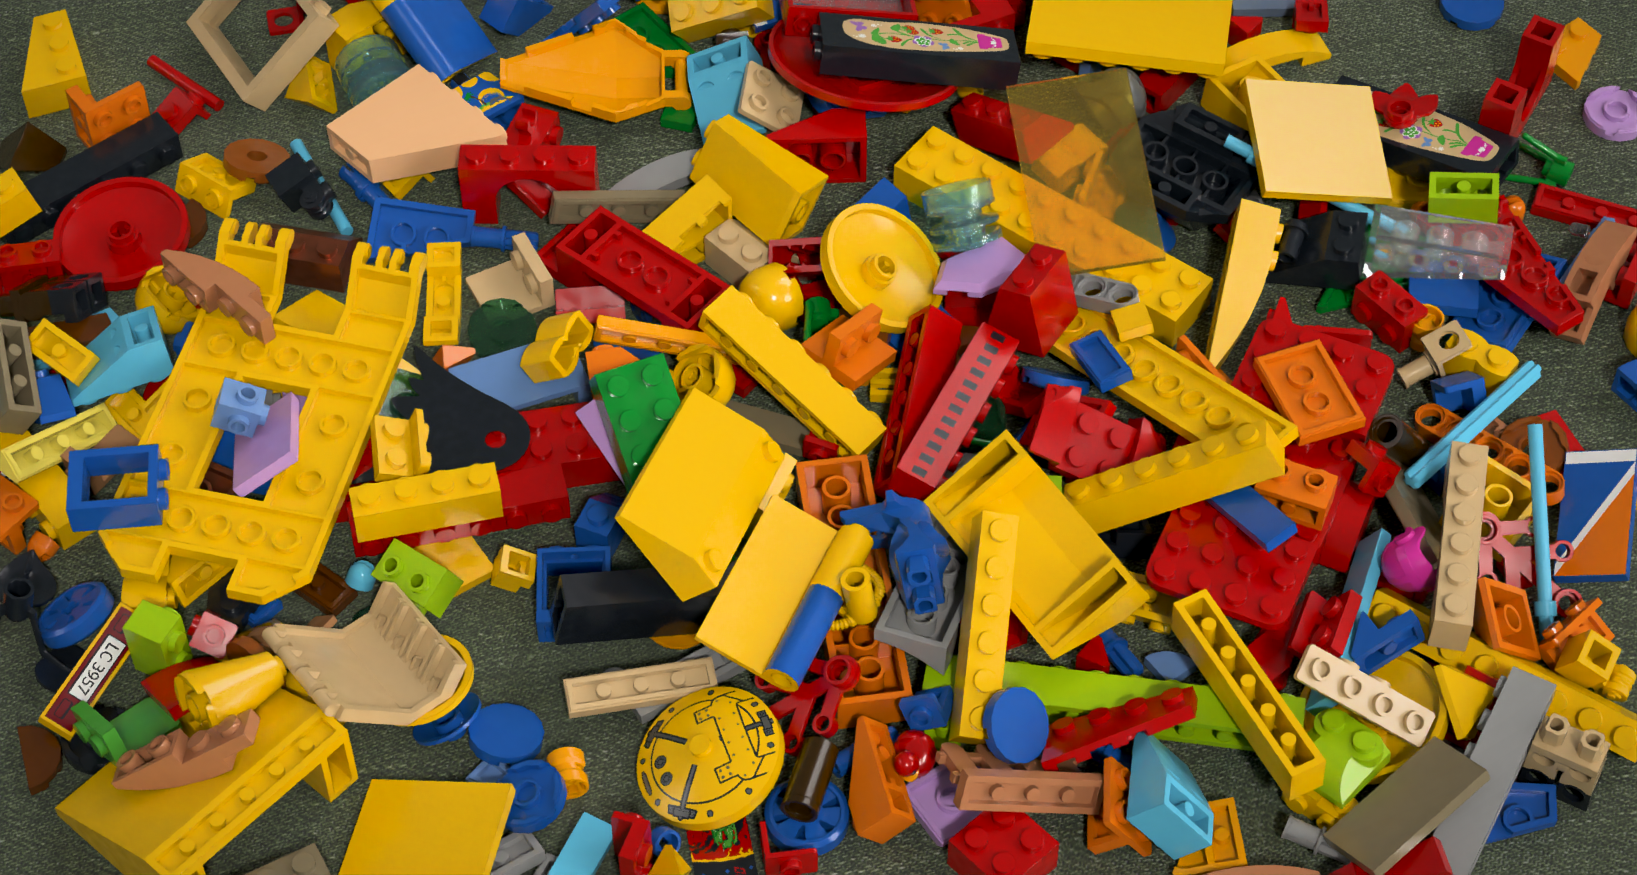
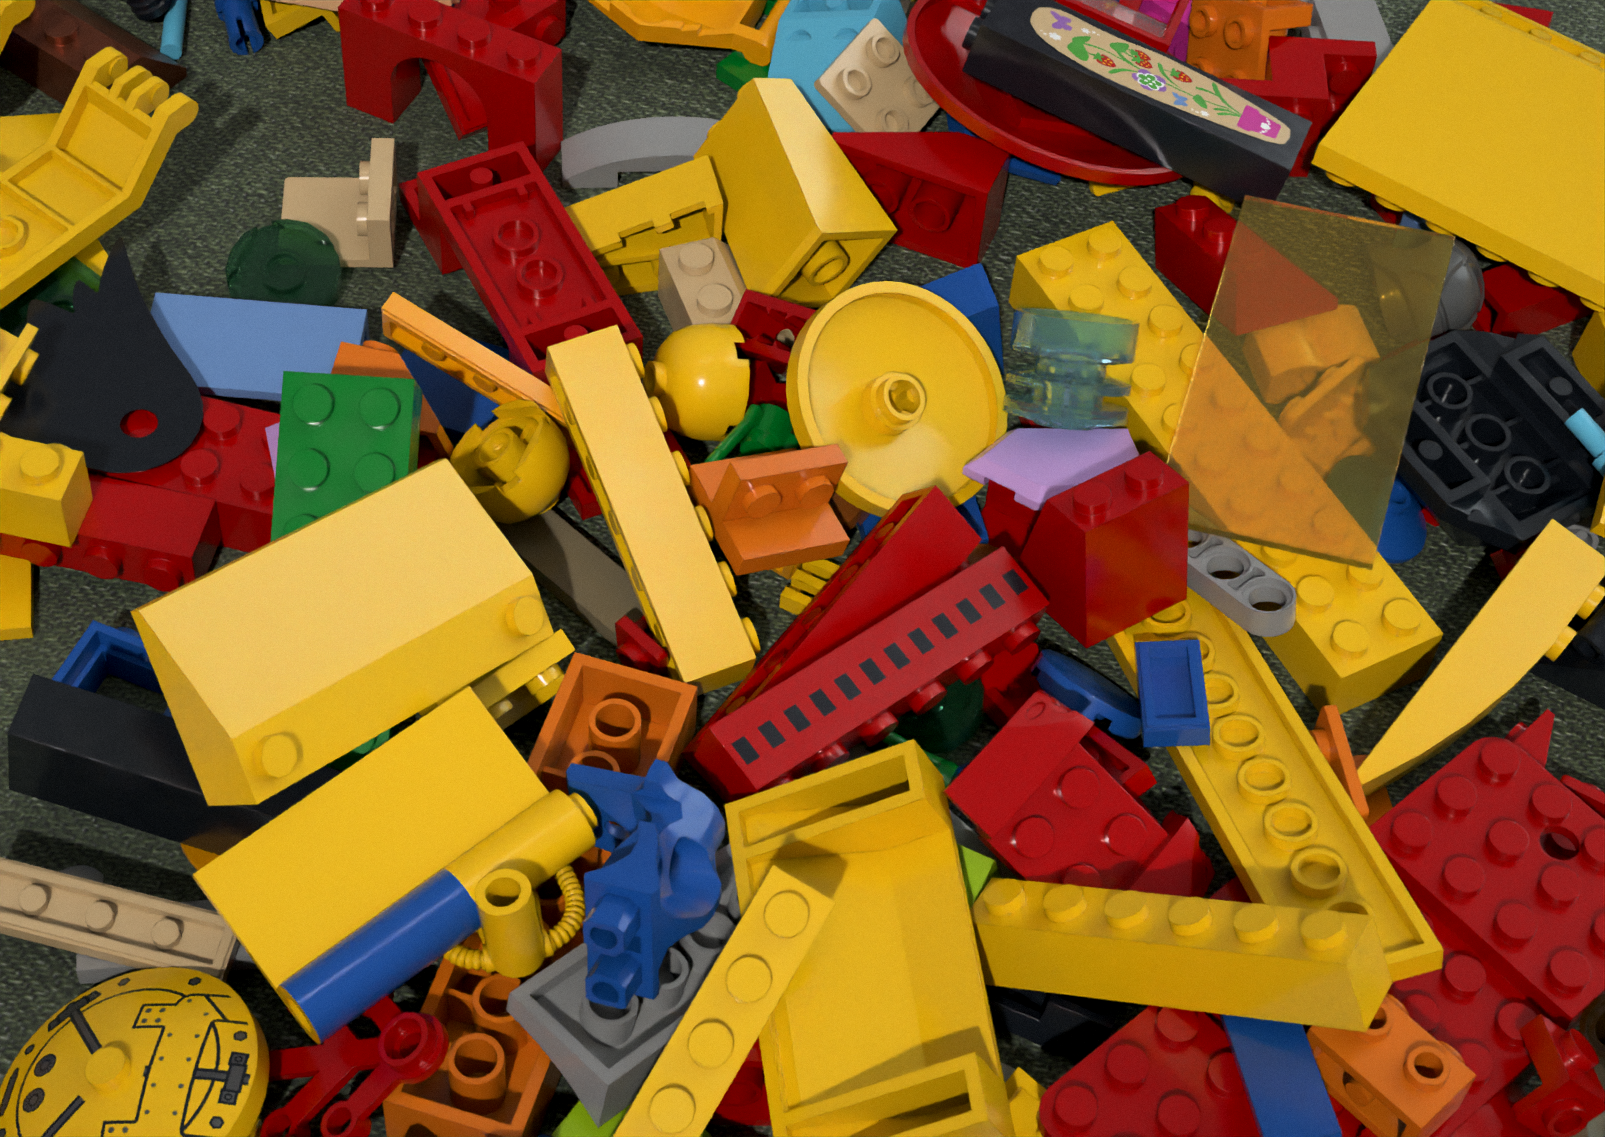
camera: 20 degrees right, 0 degrees up
blue wing [366,196,476,264] -> none
yellow slope [423,242,462,346] -> none
slope [432,345,476,371] -> none
blue axle [470,225,539,253] -> none
yellow piece [490,544,537,593] -> none
yellow brick [520,310,594,383] -> none
dark tan tile [548,190,686,224] -> none
bracket [555,285,626,323] -> none
yellow tile [1110,301,1154,342] -> none
orange tile [1253,339,1366,446] -> none

